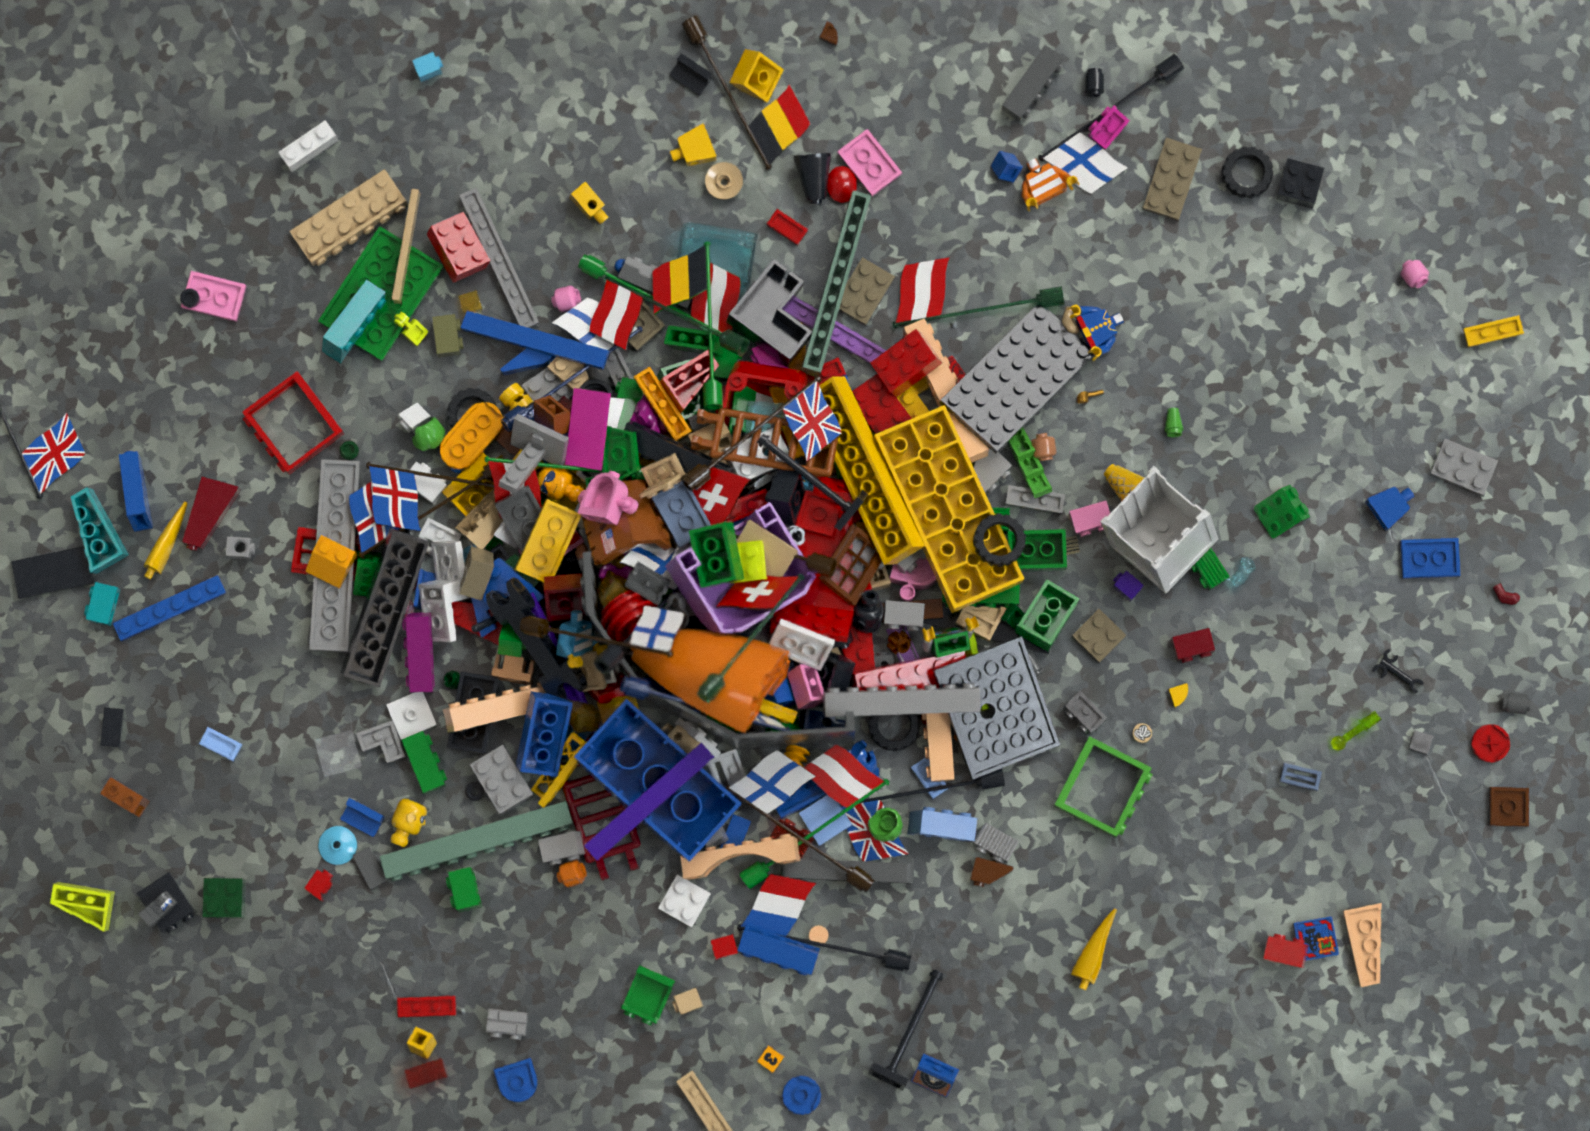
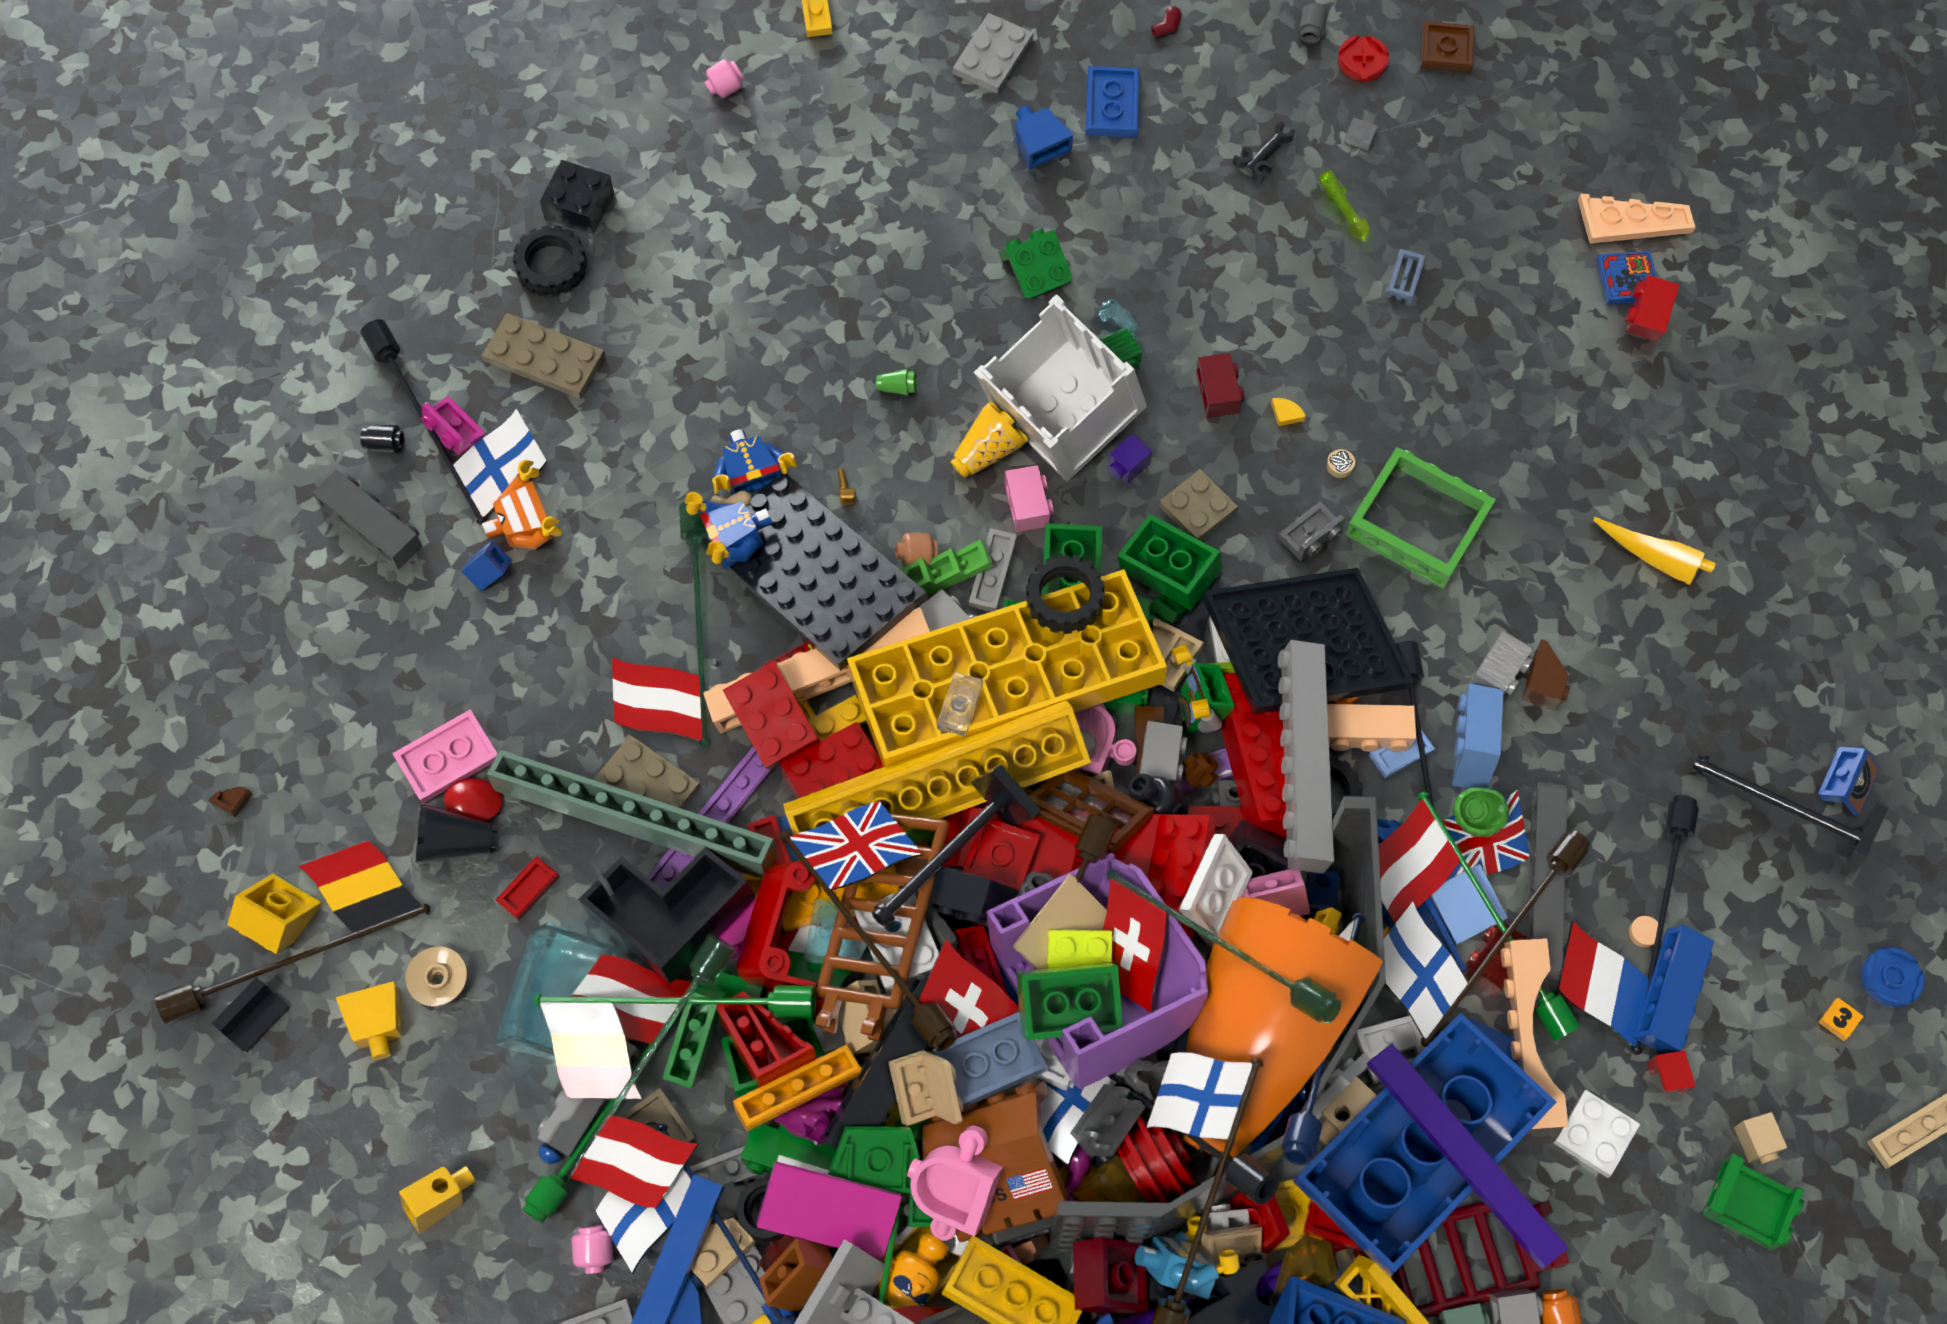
camera: 90 degrees left, 15 degrees down
none -> torso [684,492,773,569]
none -> clear plate [937,672,983,737]

